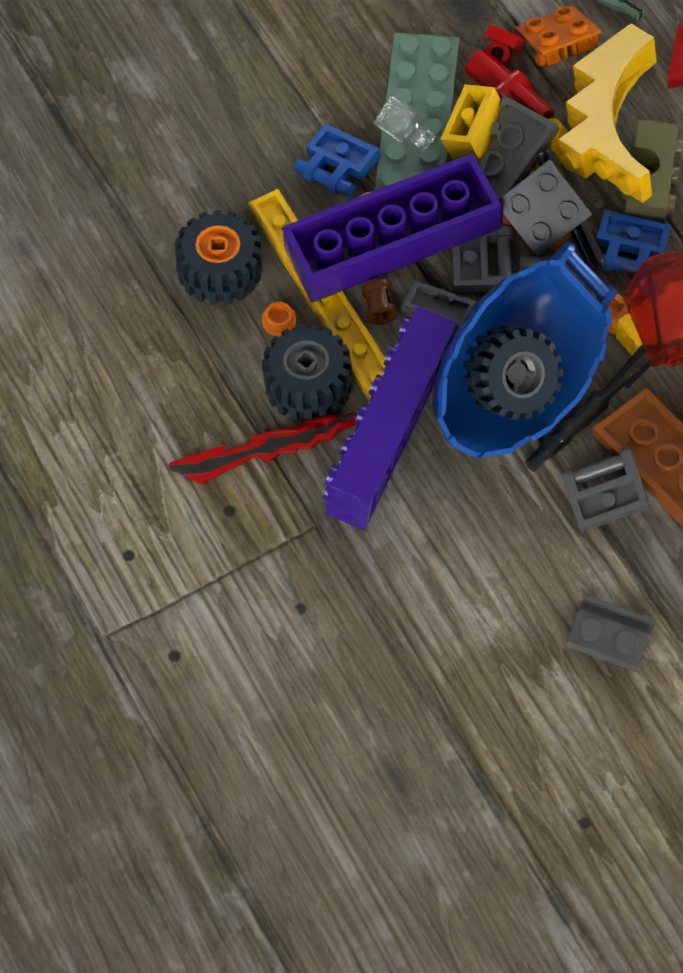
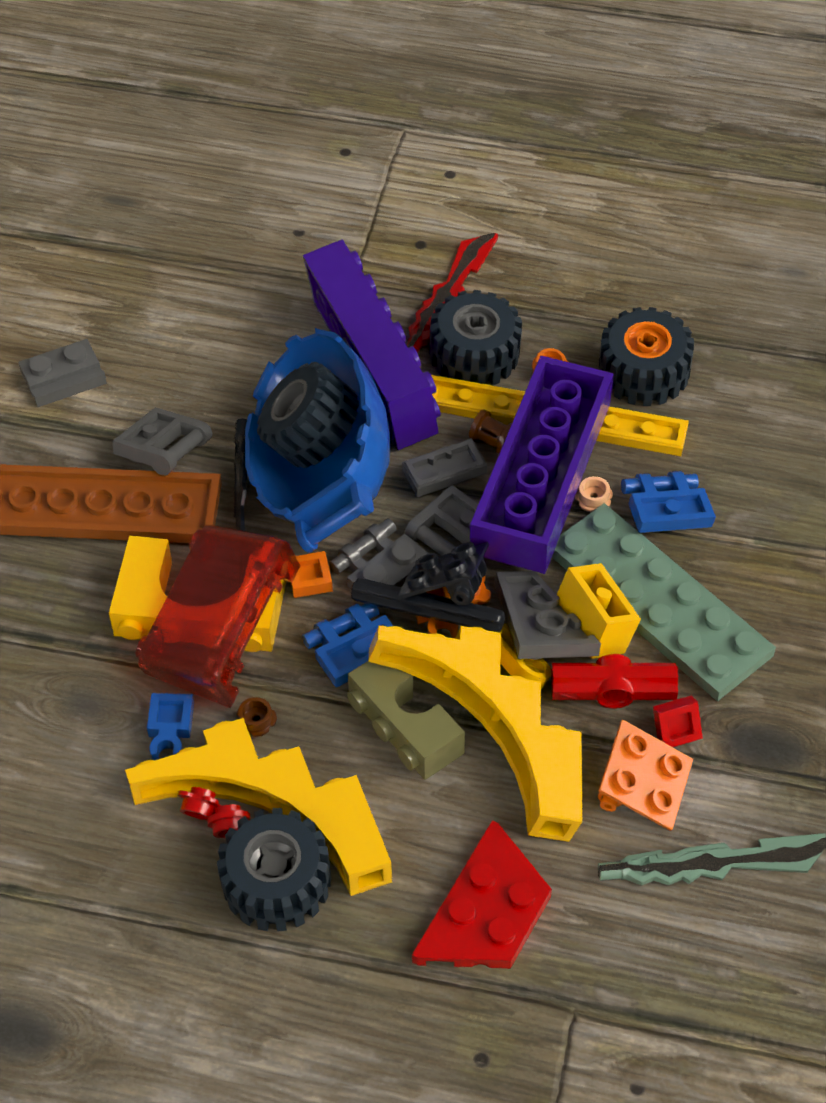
camera: 130 degrees right, 10 degrees down
clear plate [374,95,436,148] -> none

